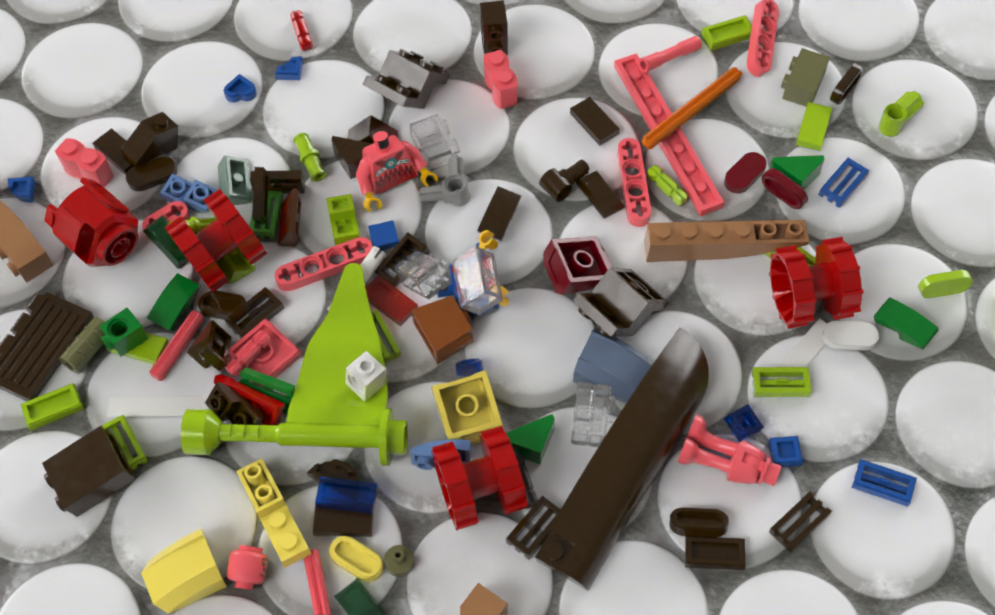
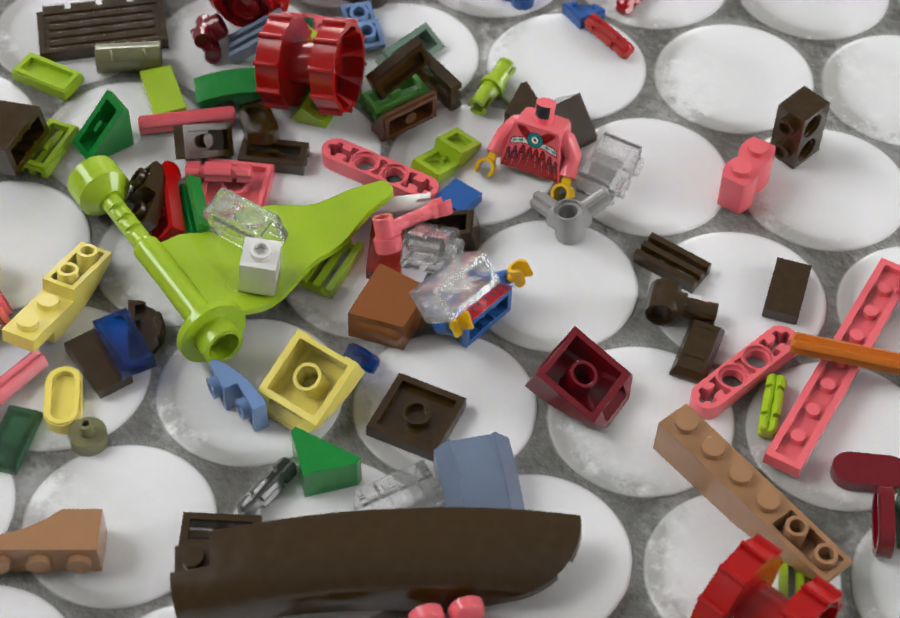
camera: 50 degrees right, 10 degrees down
green brick [99,308,148,357] -> none
bracket [362,49,450,109] -> none
red piece [431,426,528,531] -> none
dark brown slope [477,186,522,242] -> none
bracket [572,268,669,337] -> none
none -> green slope [72,90,134,159]
none -> dark red plate [190,13,229,64]
none -> clear brick [203,187,288,248]
none -> sand blue tile [228,8,283,64]
none -> dark brown tile [366,372,466,461]
none -> coral brick [372,197,453,255]
none -> red axle [584,13,635,59]
none -> dark brown tile [632,232,712,294]

